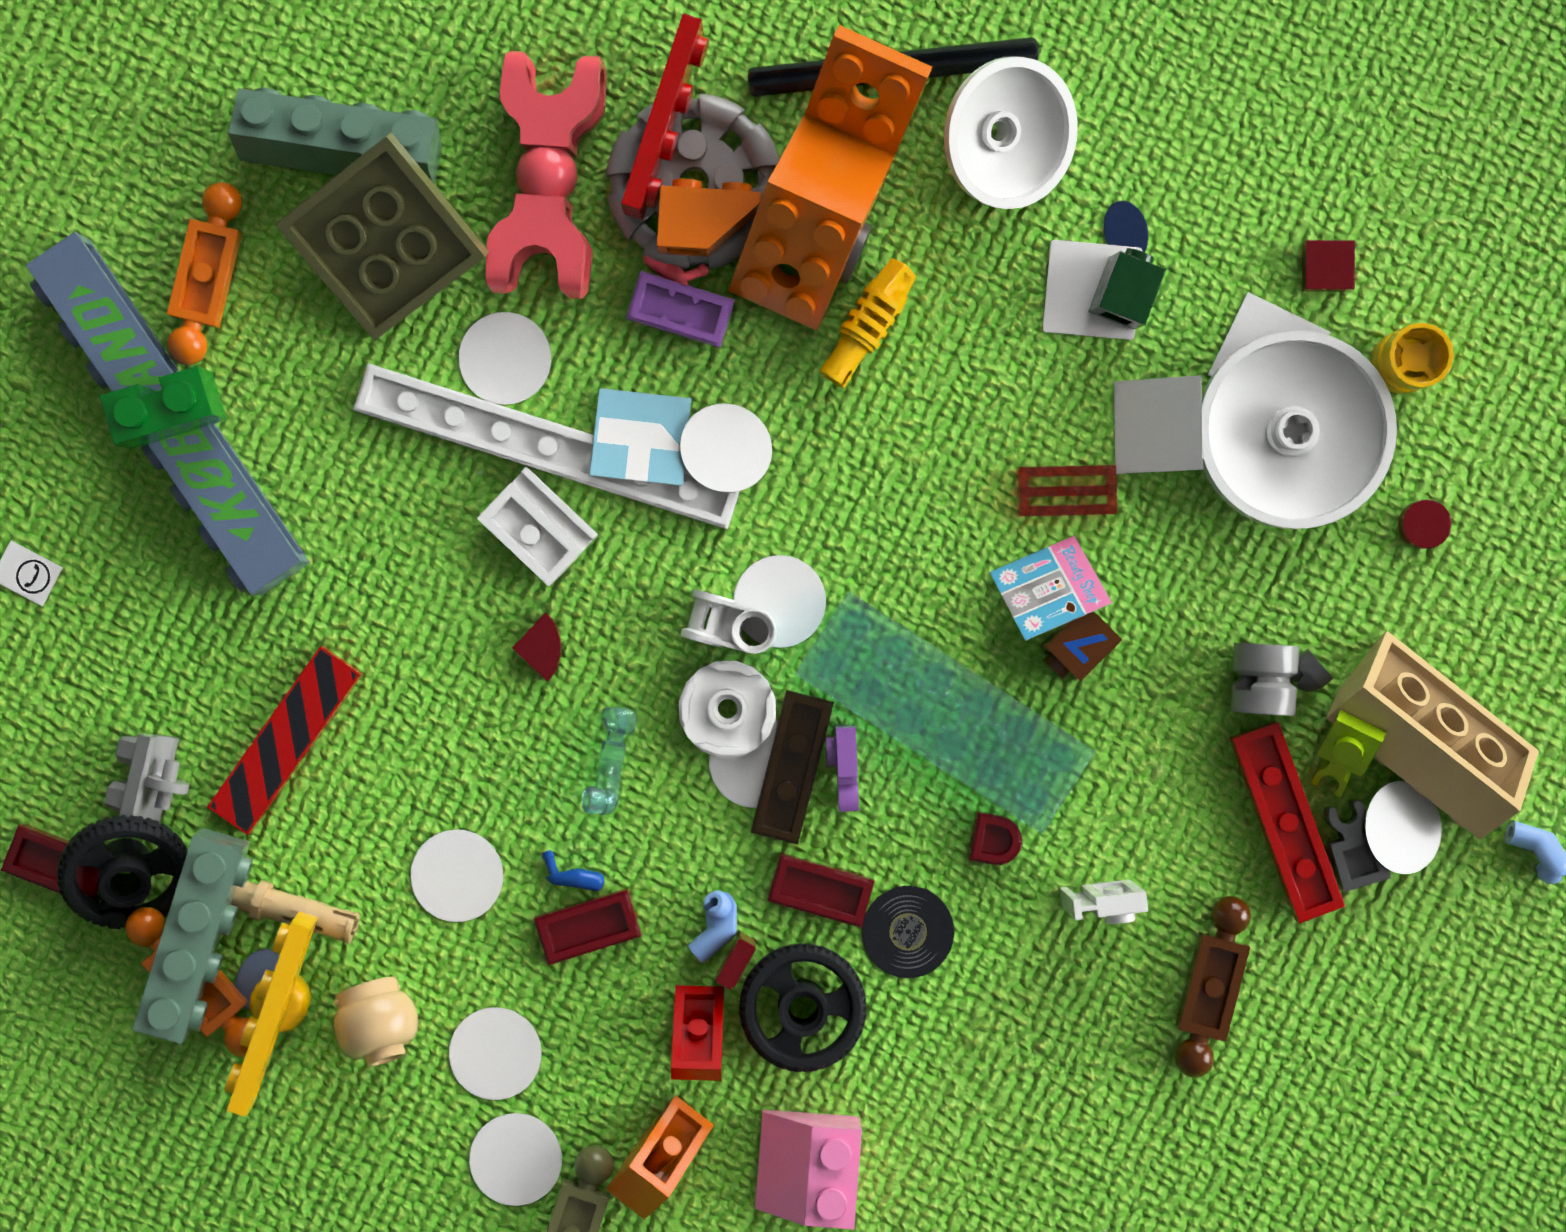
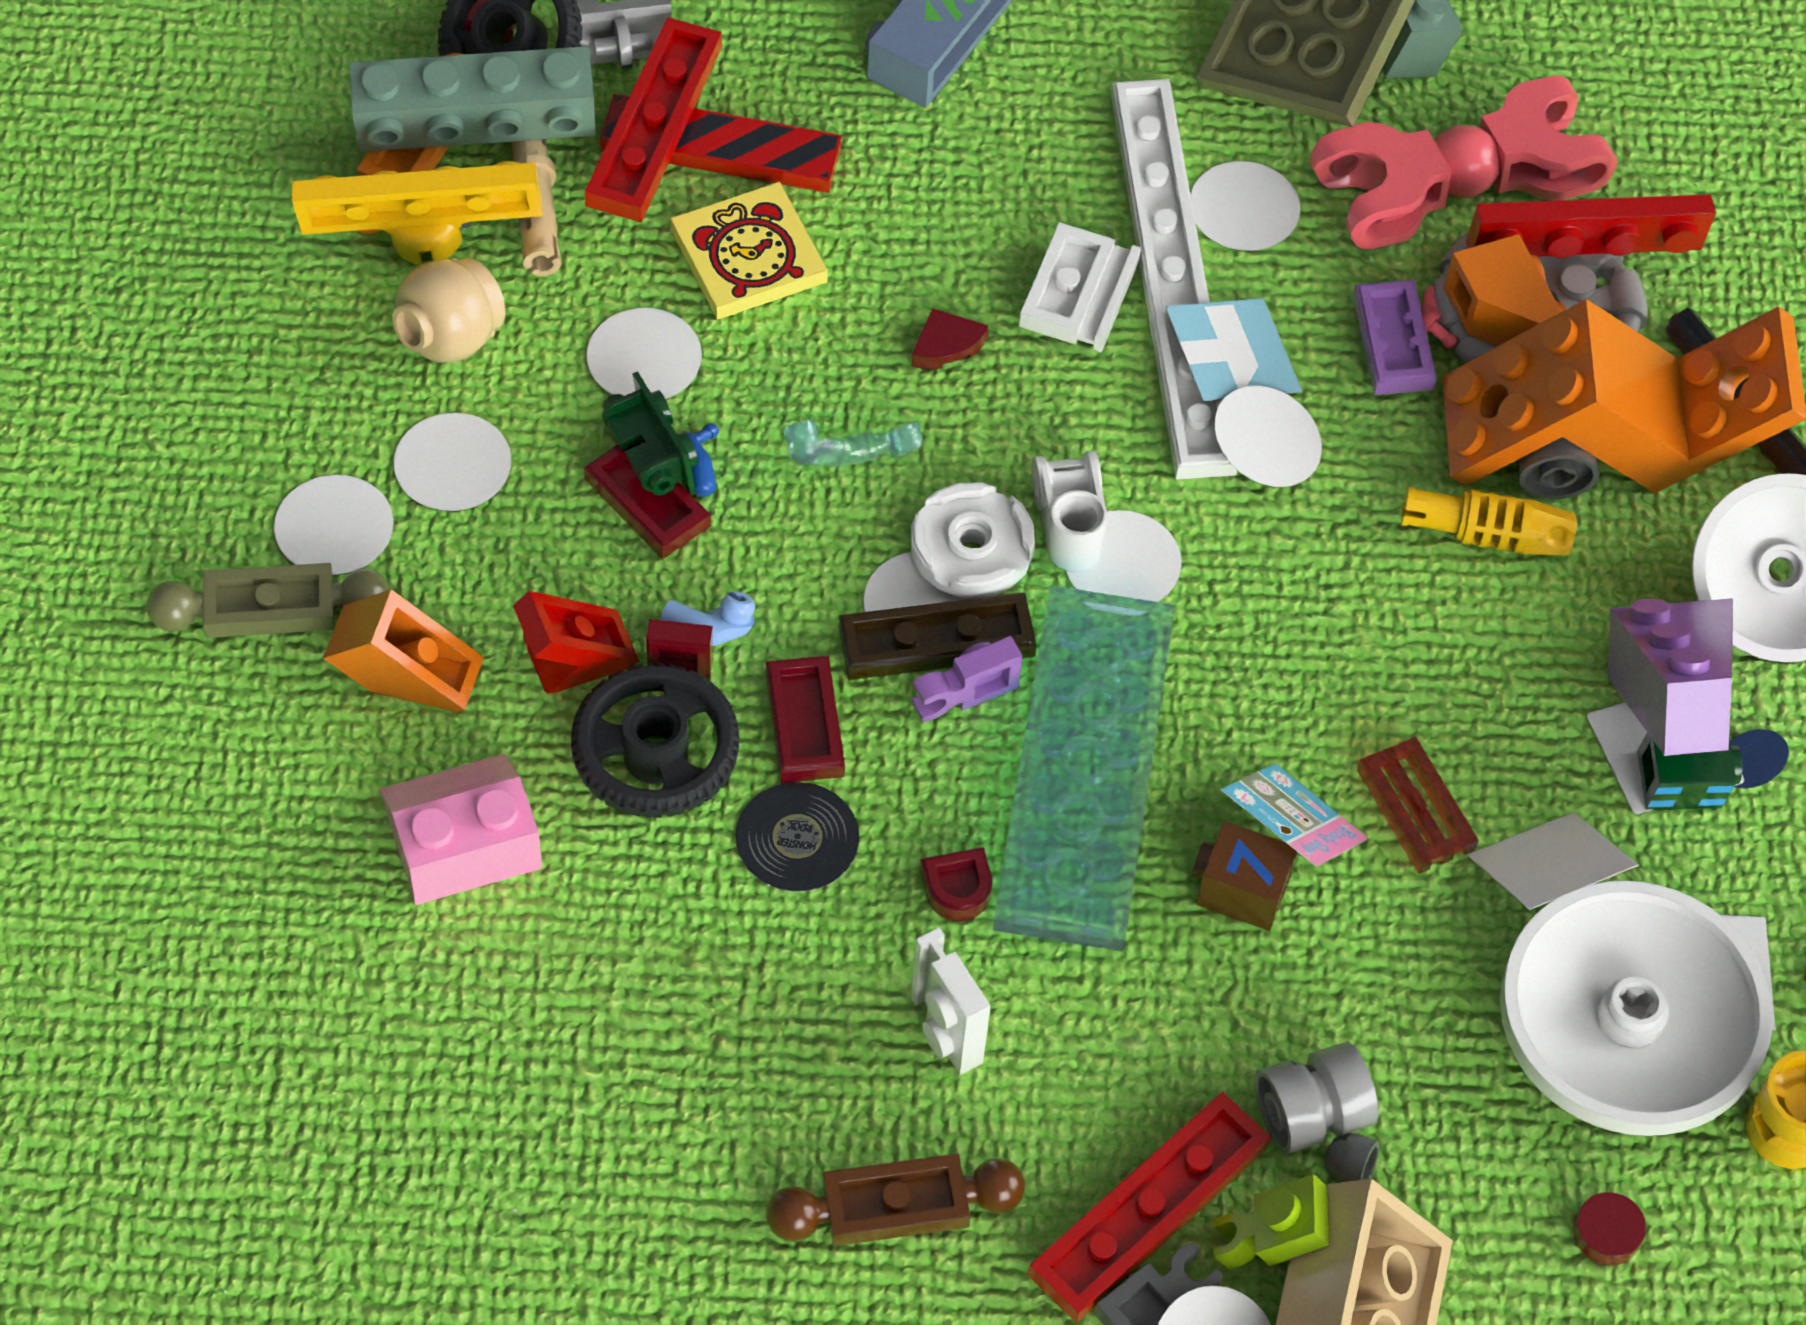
camera: 65 degrees right, 30 degrees down
none -> red plate [585,17,722,223]
none -> dark green hinge [602,371,699,495]
none -> light yellow tile [671,182,827,320]
none -> medium lavender wedge [1608,598,1733,756]

